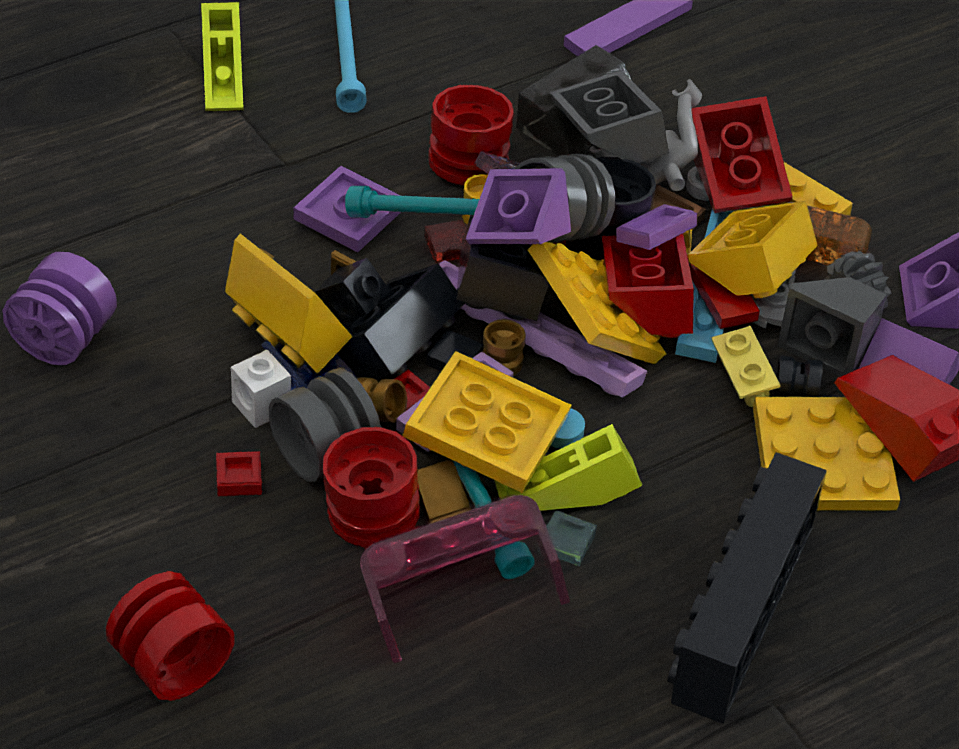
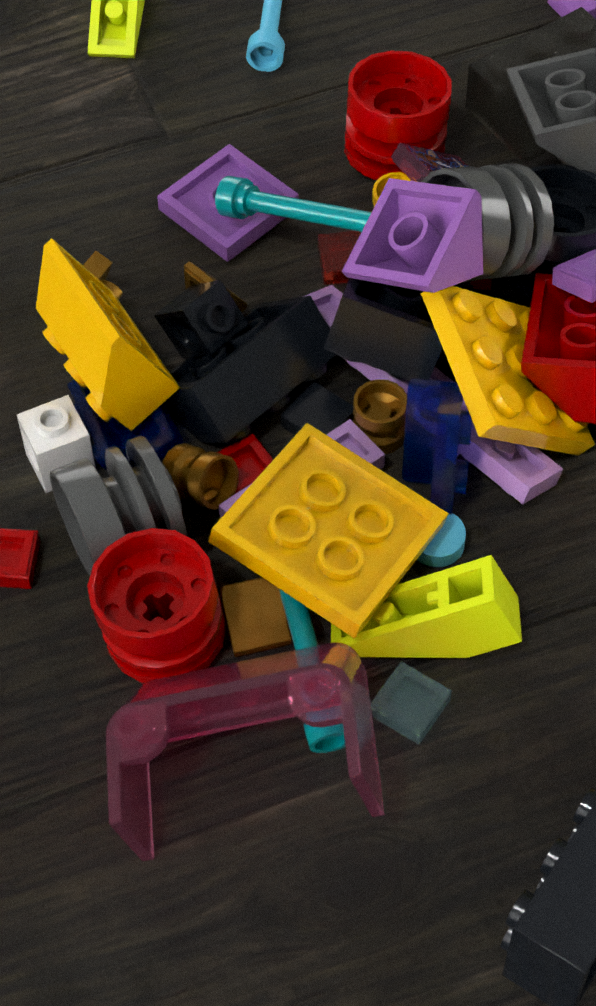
camera: 15 degrees right, 10 degrees up
none -> clear blue bracket [402,379,473,515]

